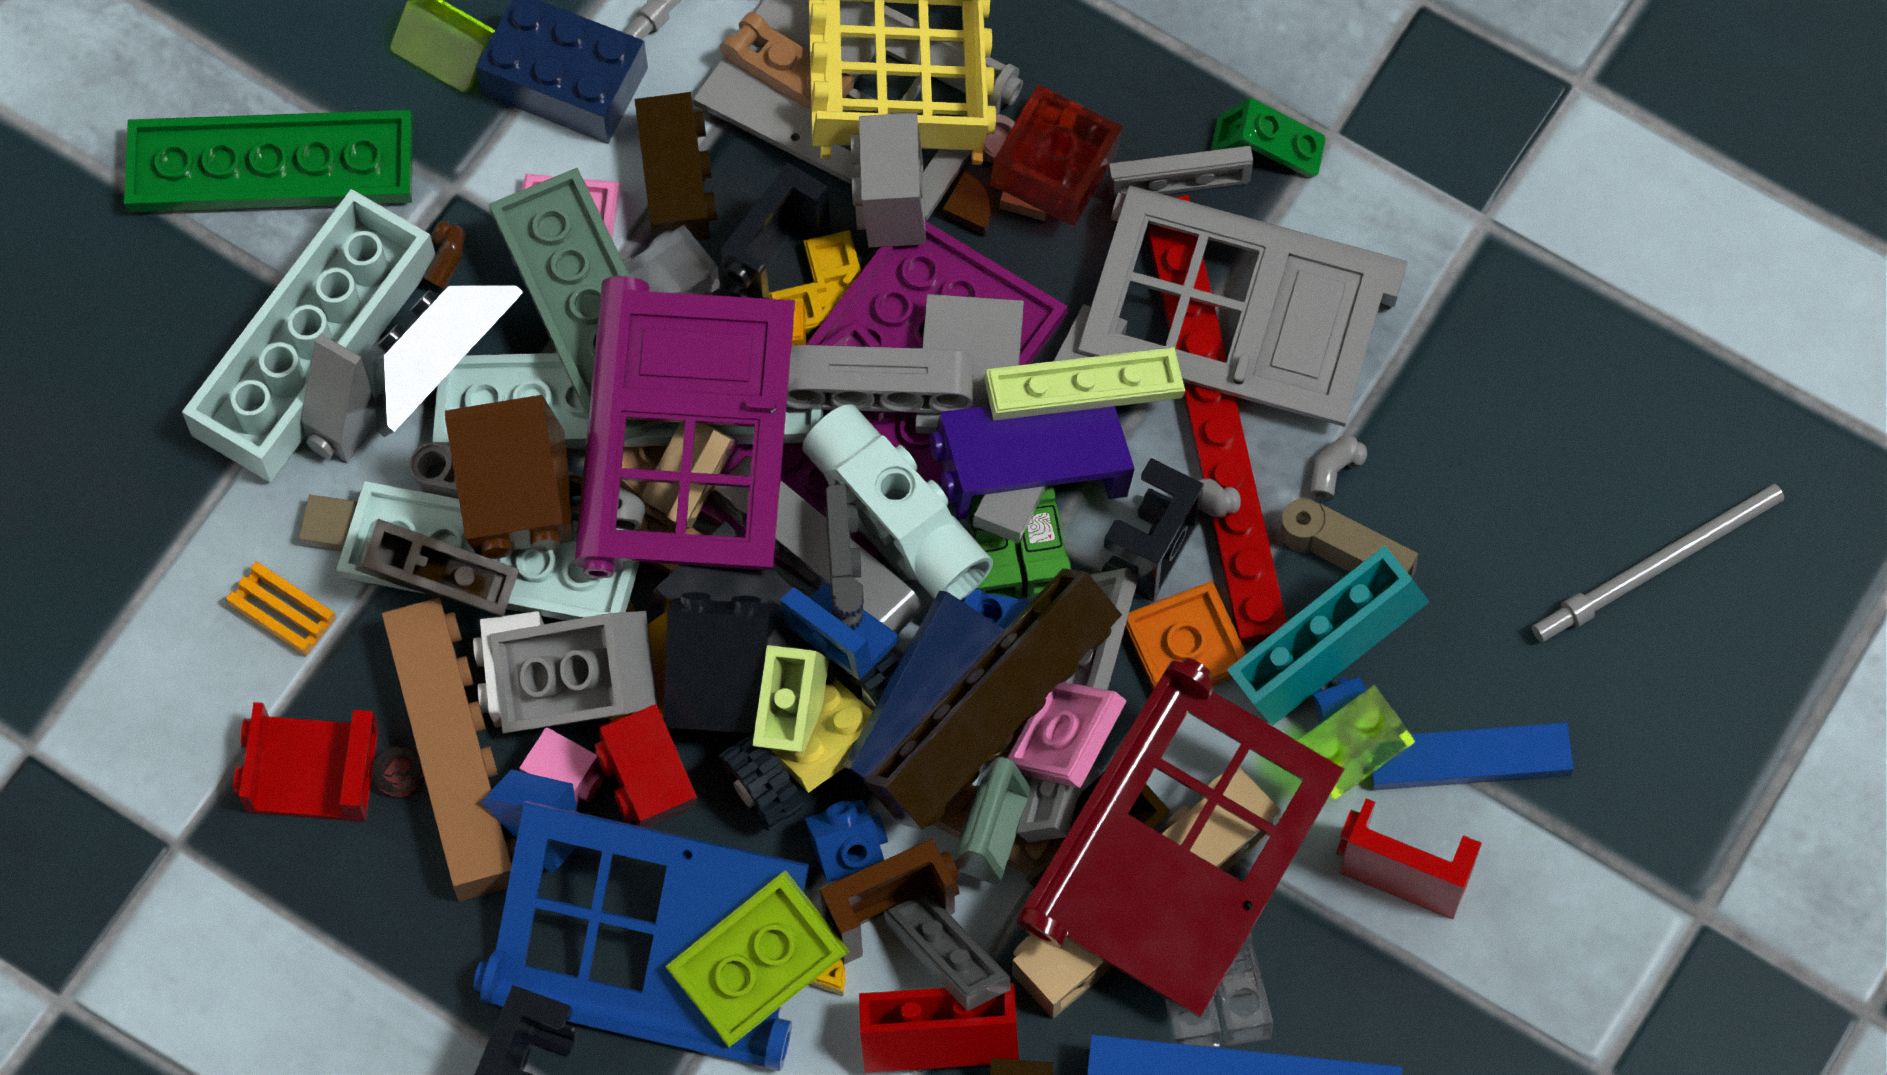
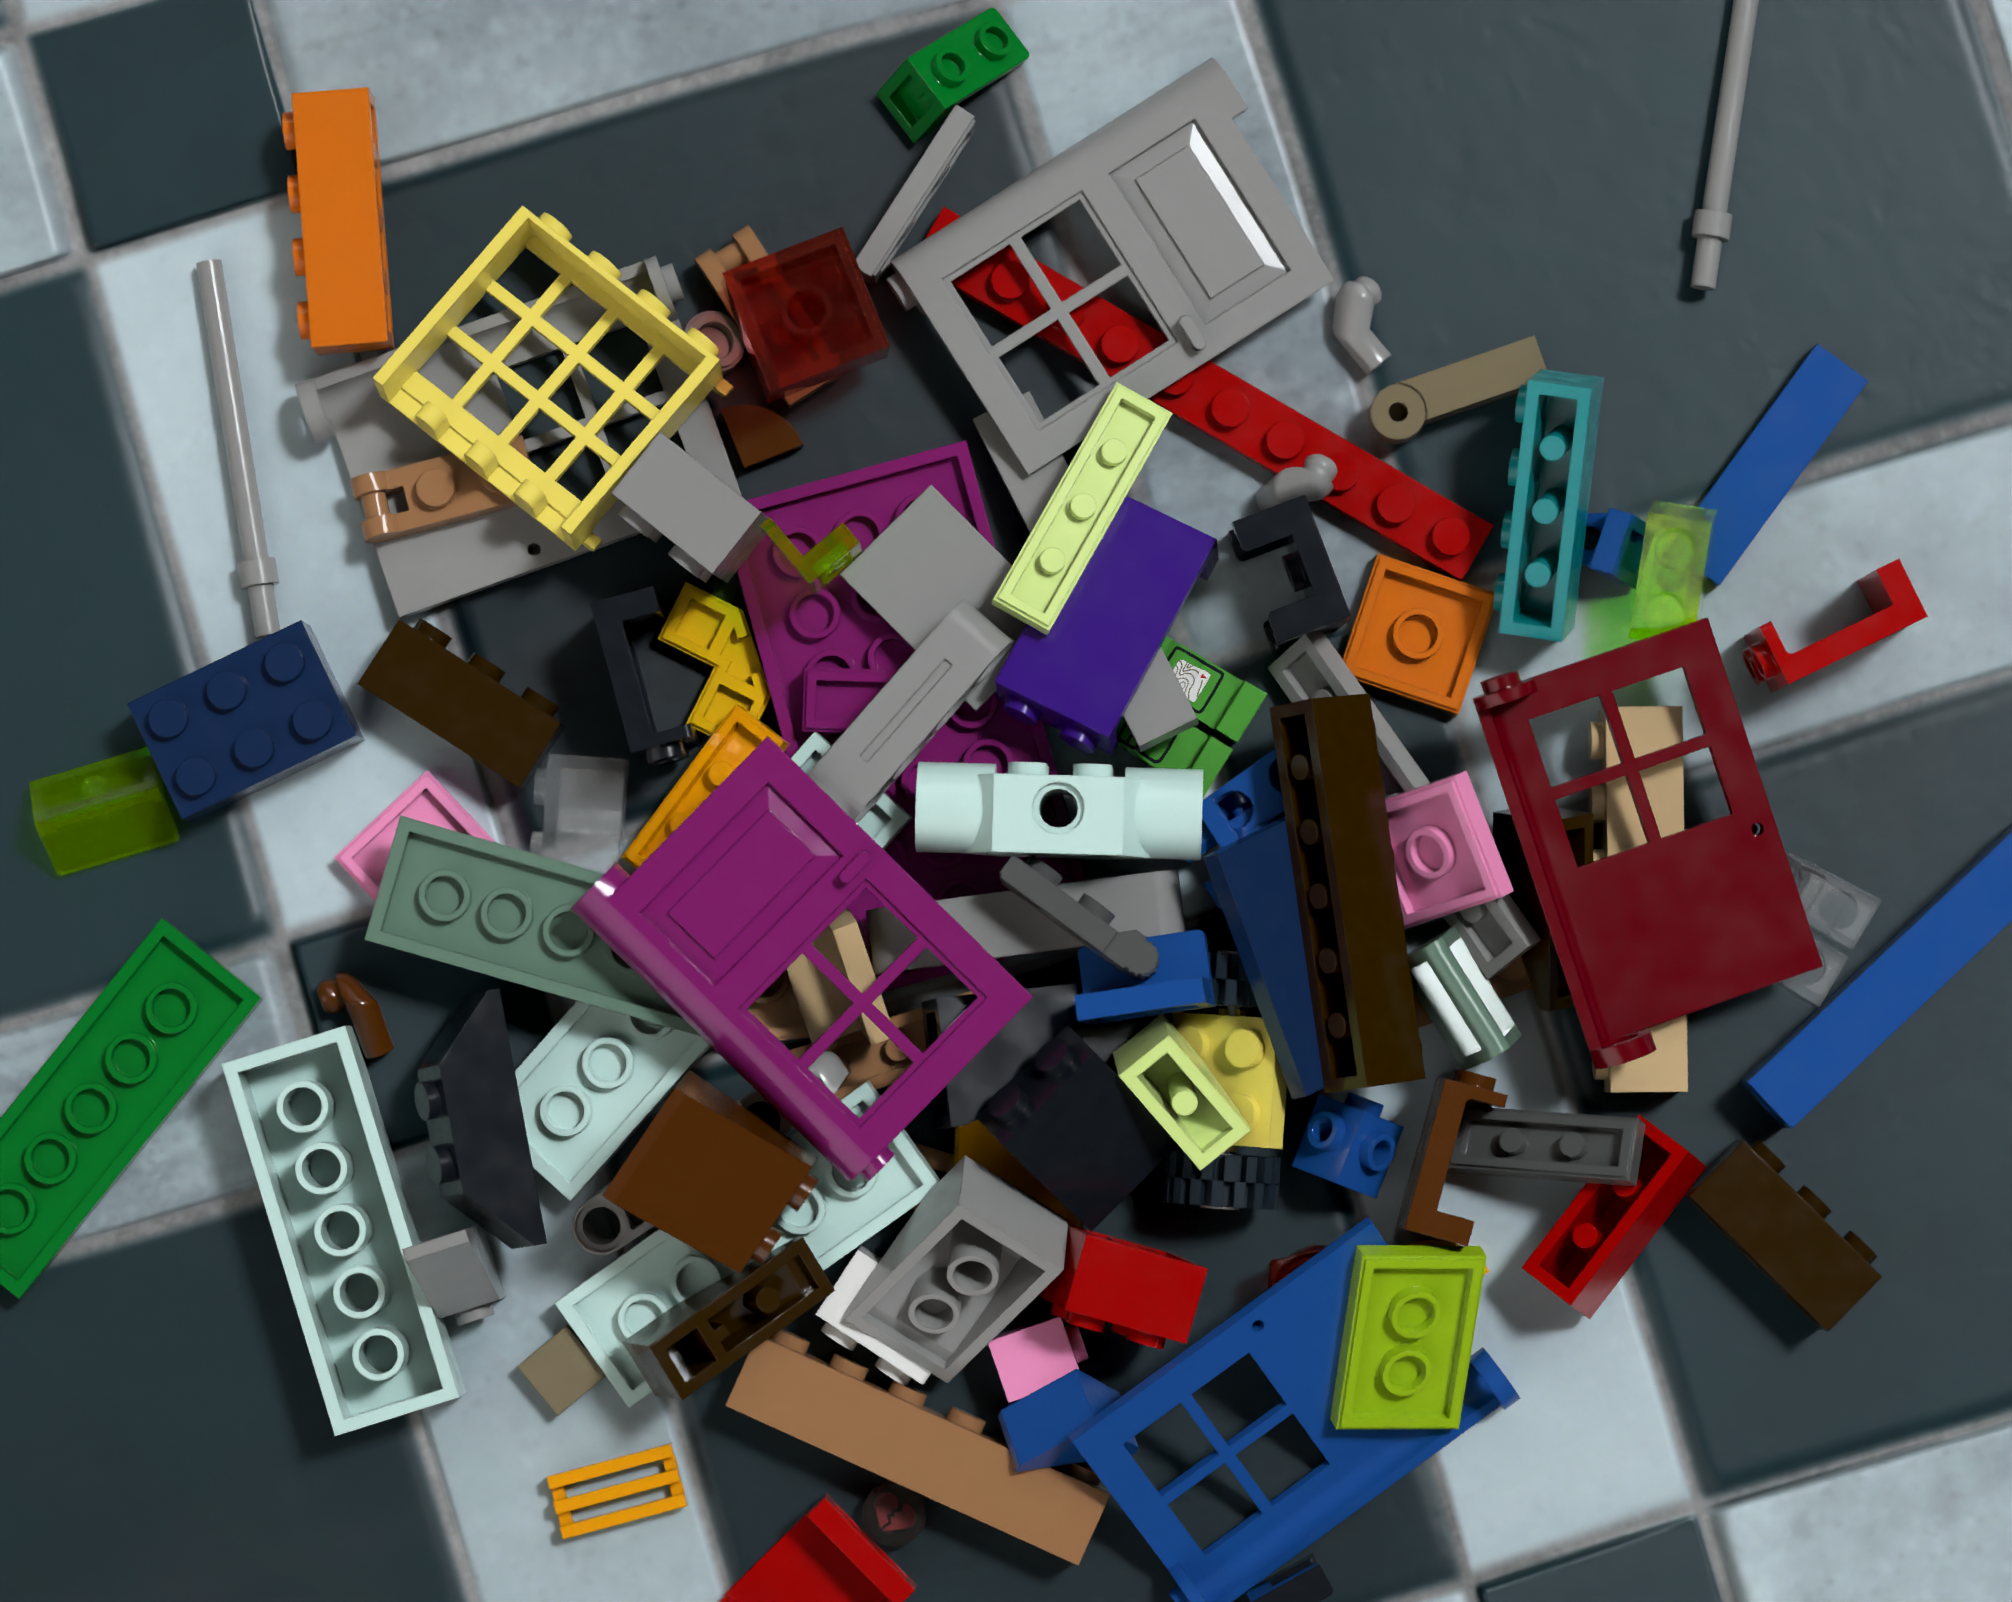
camera: 50 degrees left, 20 degrees up
none -> clear neon green panel [760,517,863,595]

